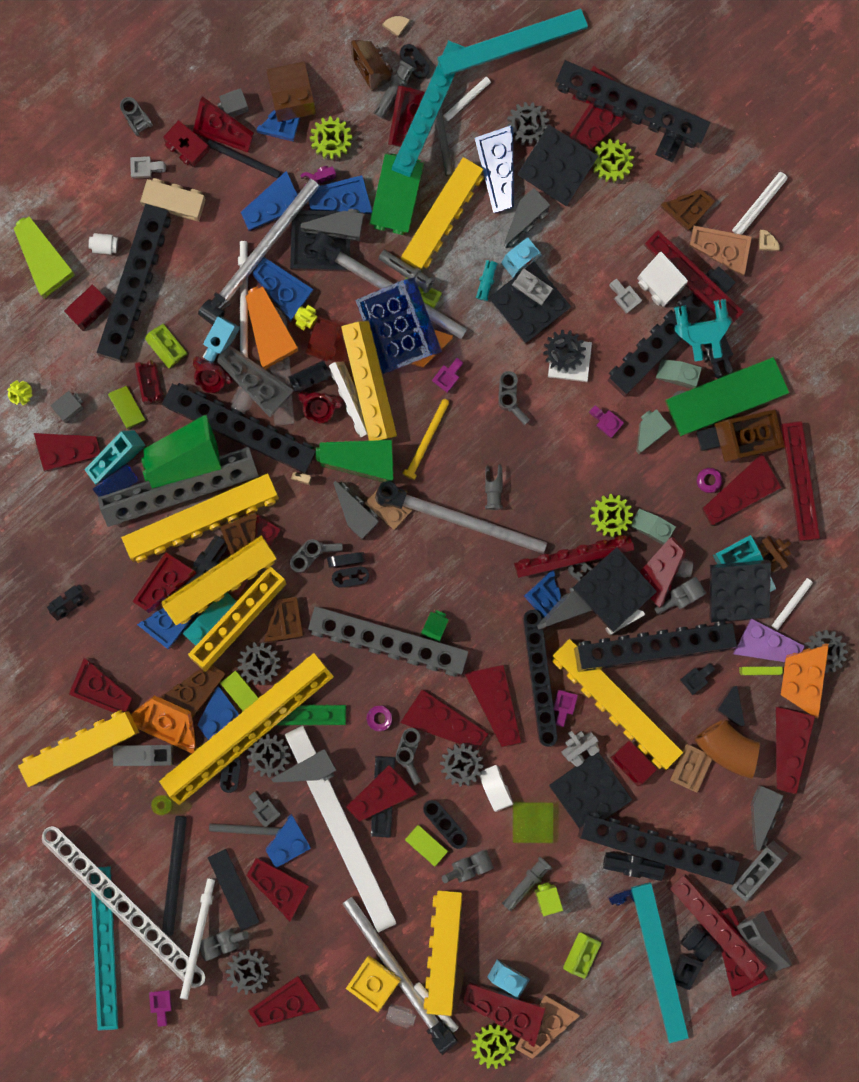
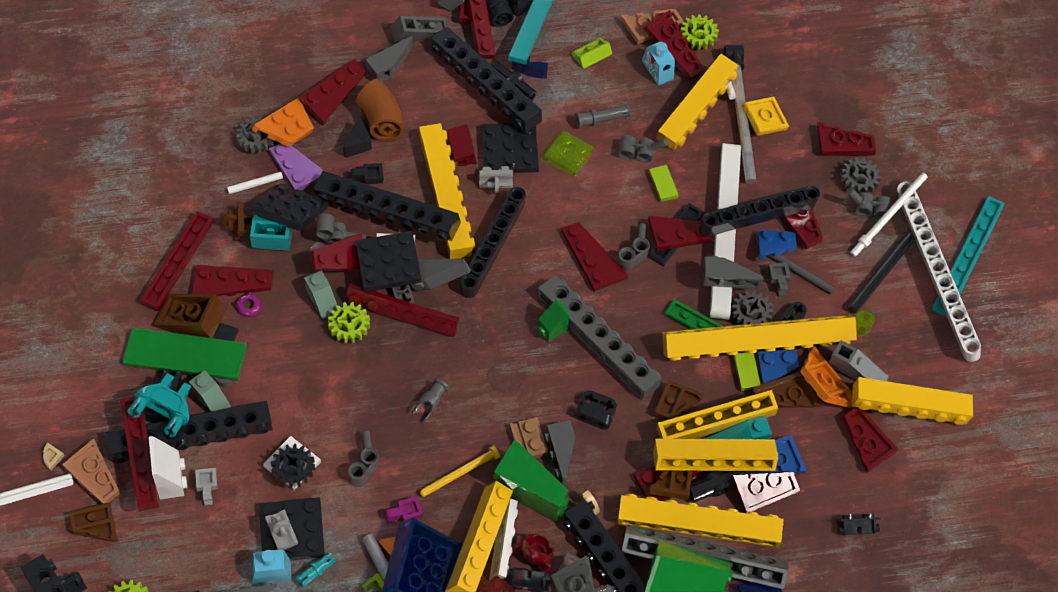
camera: 145 degrees left, 25 degrees down
magenta plate [149,990,172,1027] -> none
black tile [207,849,260,931] -> none
dark grey gear [238,642,281,685] -> none
dark grey beam [290,539,343,573] -> none
magenta piece [367,705,392,731] -> none
flat silver piece [375,481,547,554] -> none
clear brick [386,1004,416,1029] -> none
black beam [423,799,467,849] -> none
dark grey gear [440,743,484,787] -> none
dark red wing [464,665,521,747] -> none
white slope [480,765,513,812] -> none
blue wing [524,570,561,618] -> none
lime brick [534,882,563,916] -> none
magenta plate [553,690,578,727] -> none
magenta plate [589,405,624,438] -> none
sand green slope [636,409,671,454] -> none
medium nougat plate [670,744,712,793] -> none
lime tile [739,667,782,675] -> none
none -> black beam [699,186,820,236]

